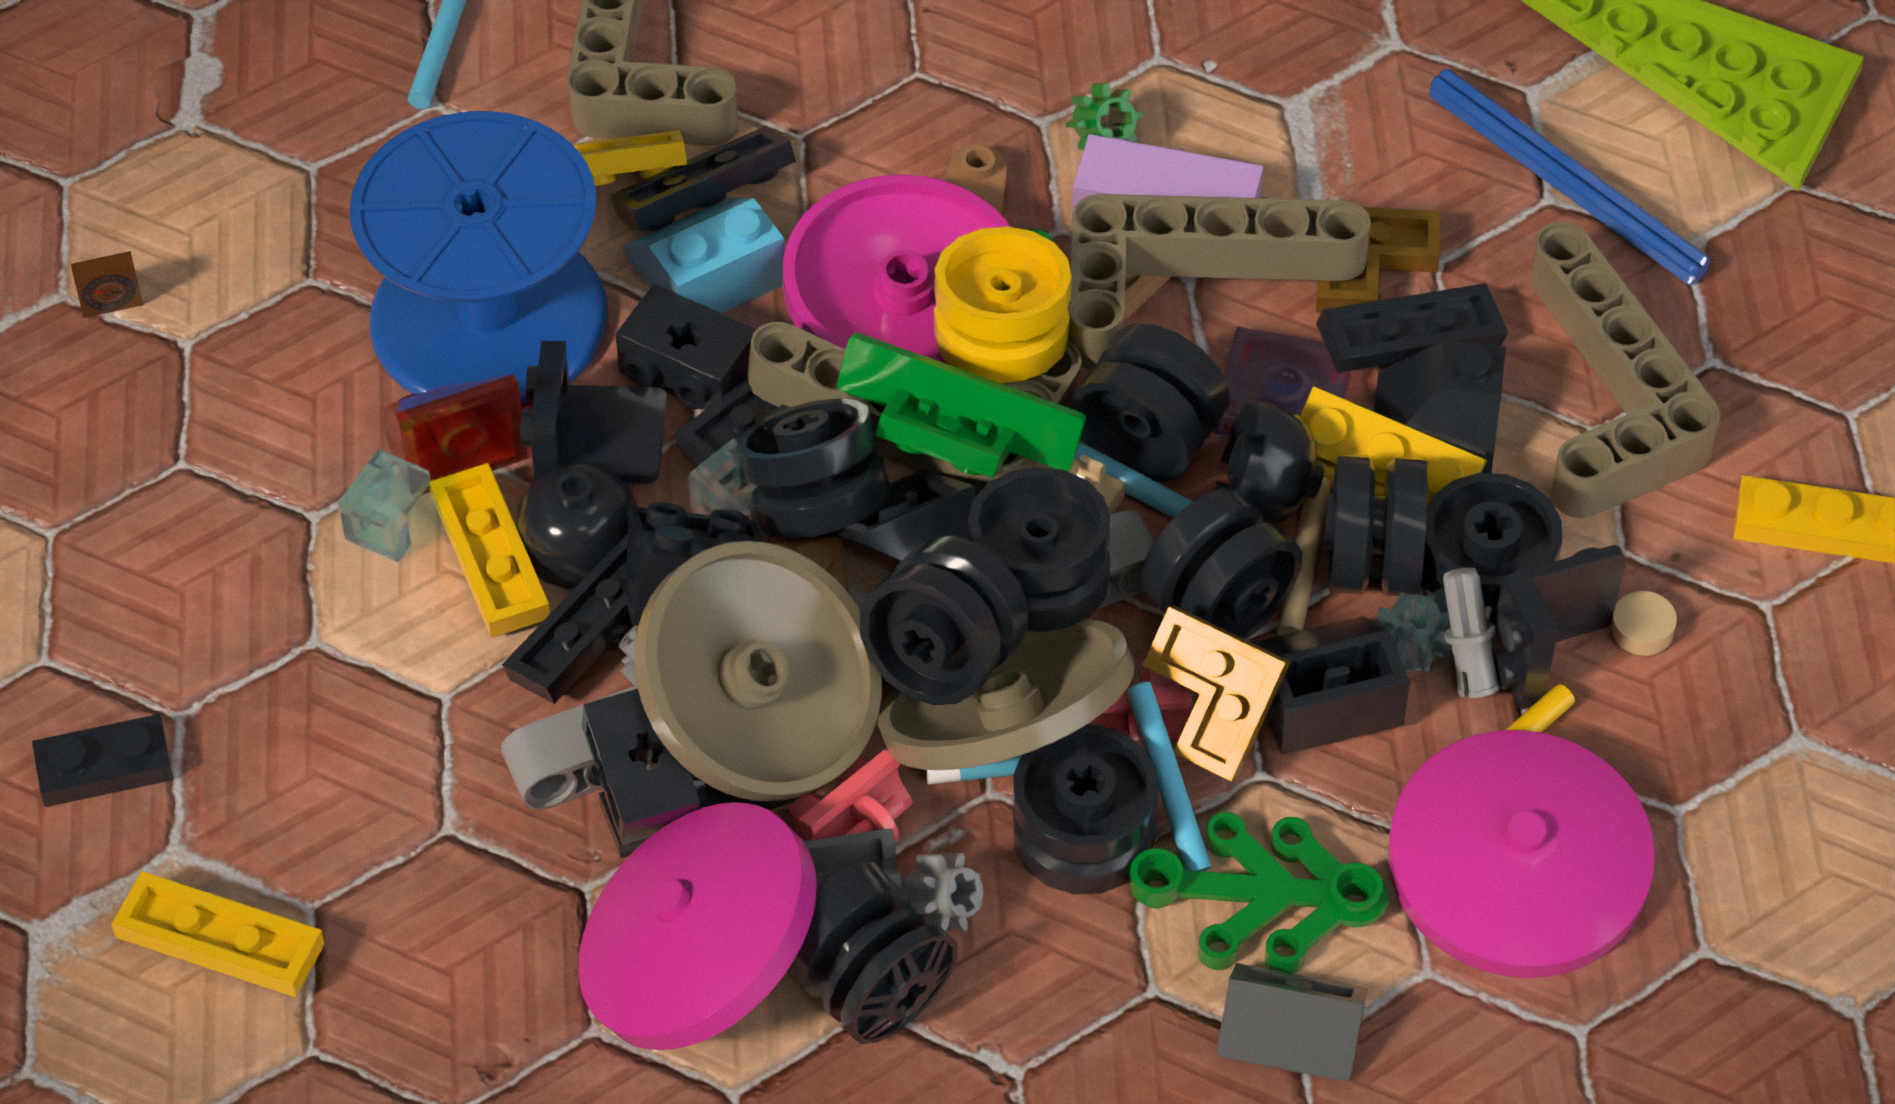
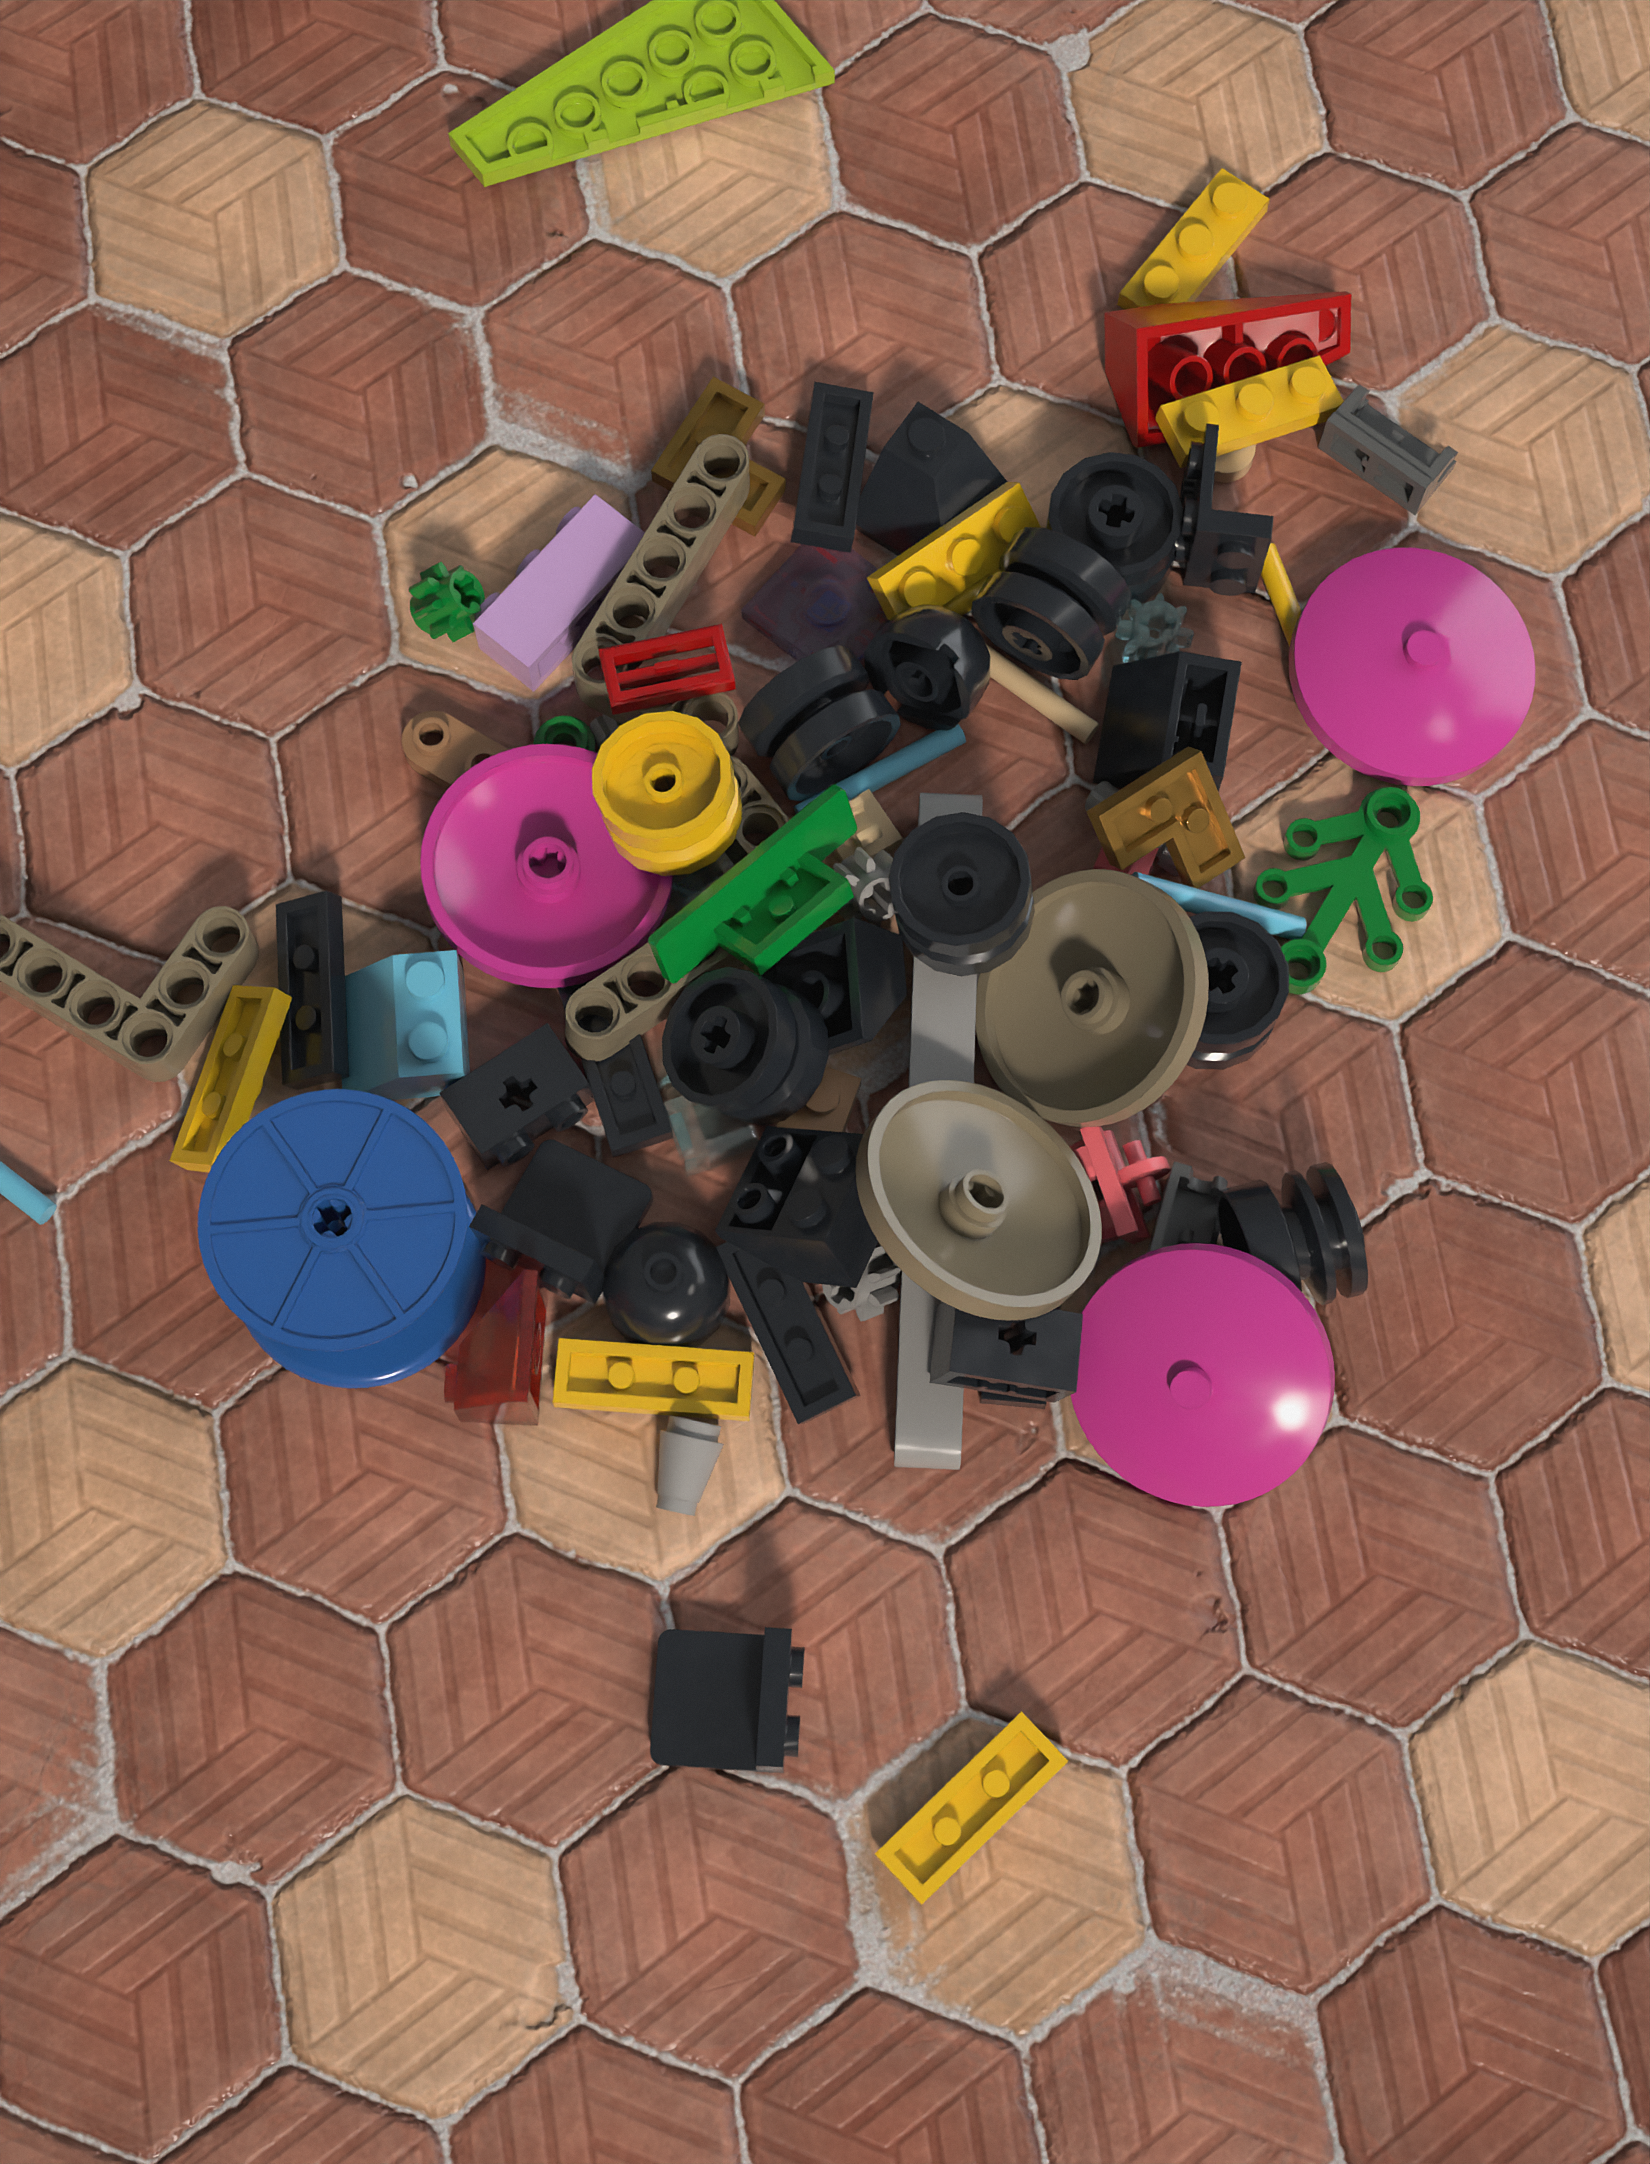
camera: 65 degrees left, 20 degrees up
black plate [32,714,174,807] -> none
reddish brown tile [71,251,143,318] -> none
clear light blue panel [338,449,431,563] -> none
black wheel [860,536,1028,705] -> none
light grey gear [902,853,983,931] -> none
black wheel [1140,487,1303,639] -> none
dark grey panel [1217,963,1368,1081] -> none
blue axle [1429,69,1710,285] -> none
light grey axle [1443,567,1500,698] -> none
dark tan beam [1530,222,1720,518] -> none
none -> red tile [598,624,736,715]
none -> black bracket [650,1627,805,1773]
none -> light grey cone [656,1415,724,1516]
none -> red wedge [1104,291,1352,448]
none -> yellow plate [1155,355,1344,468]
none -> dark grey hinge [1318,384,1458,516]

